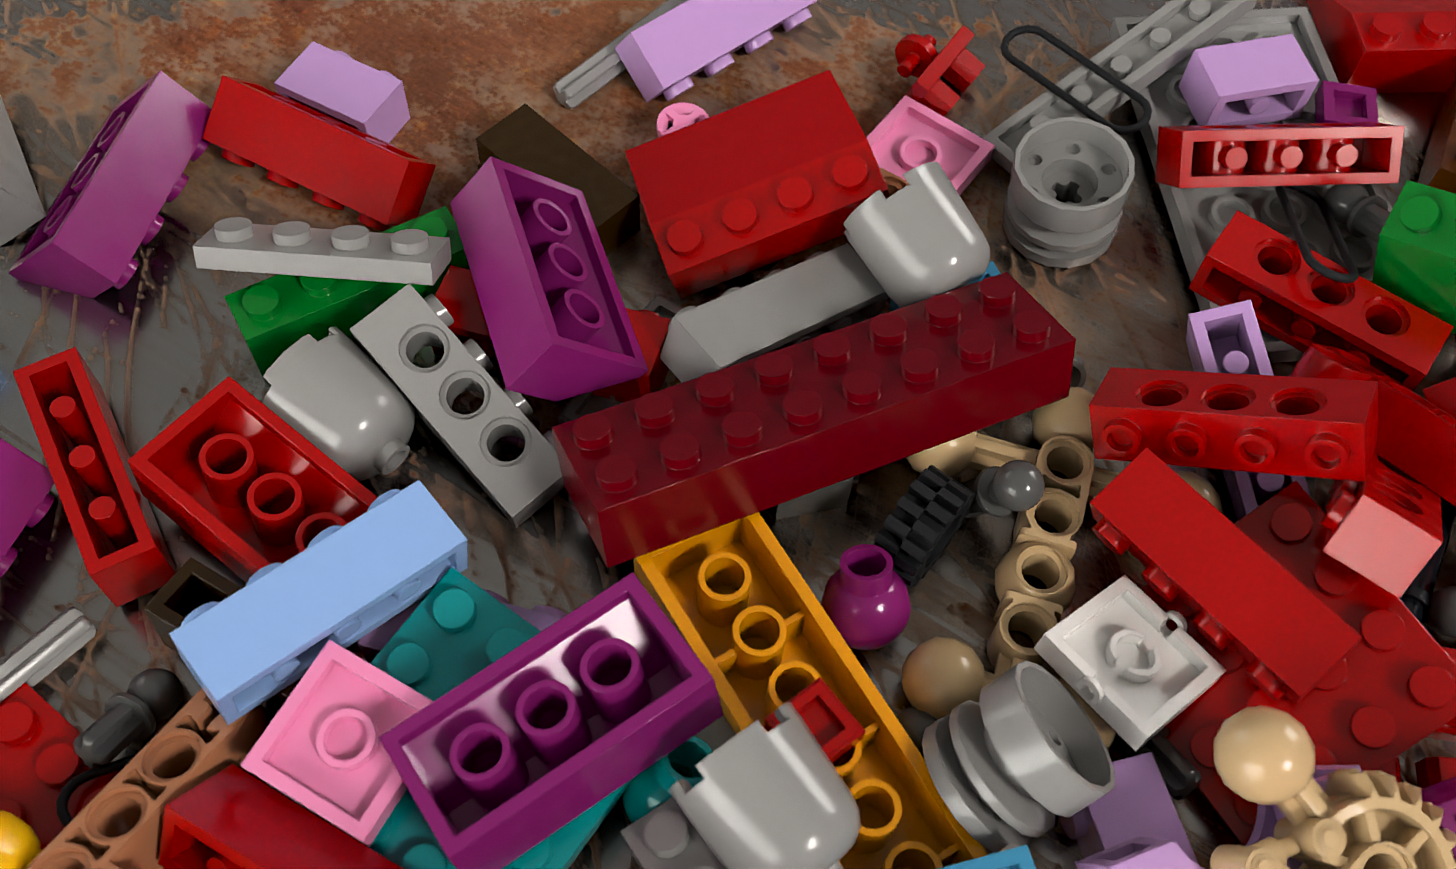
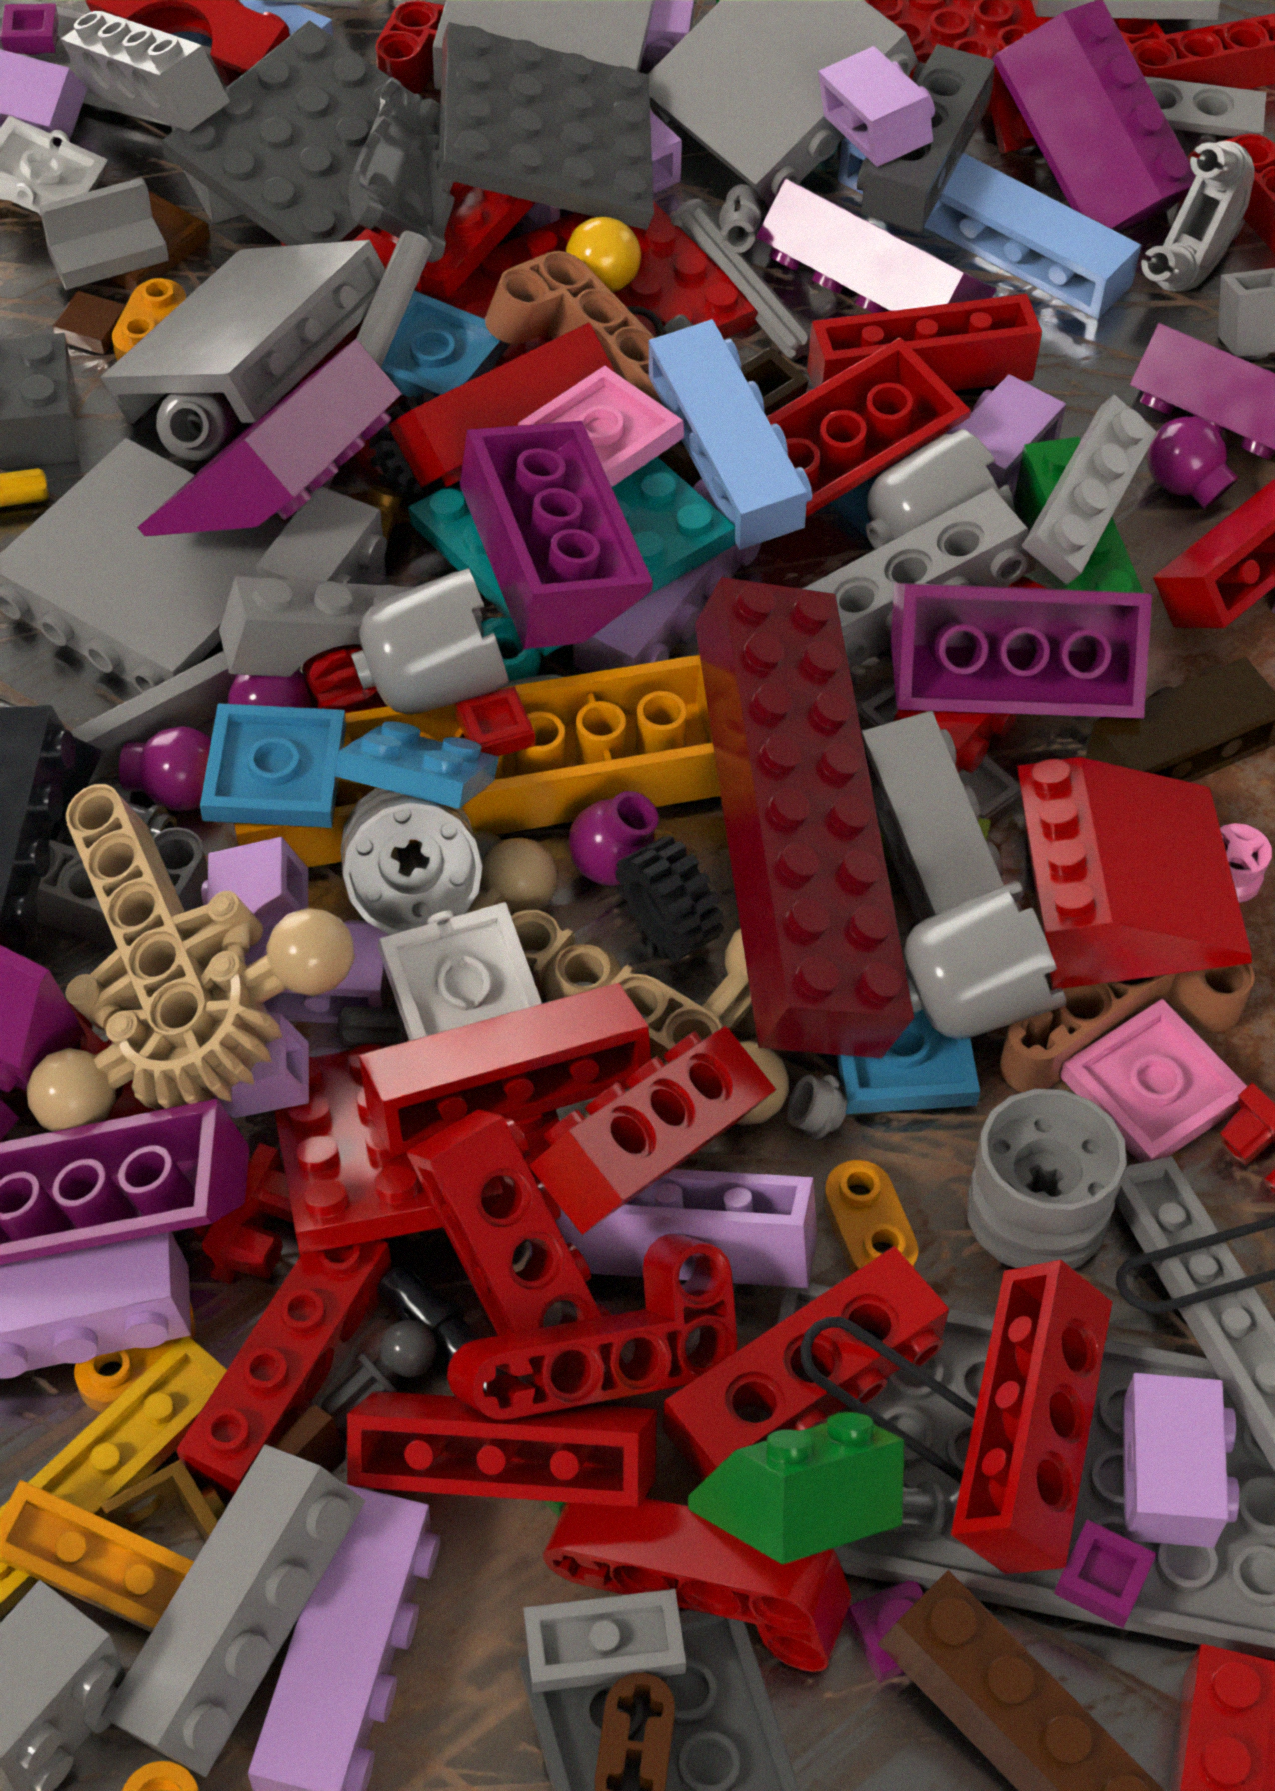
camera: 110 degrees right, 5 degrees down
dark grey axle [961,460,1045,518] -> none
none -> dark azure plate [334,722,499,809]
none -> light orange plate [823,1160,918,1274]
none -> lavender brick [946,374,1066,493]
none -> magenta piece [1147,417,1239,510]

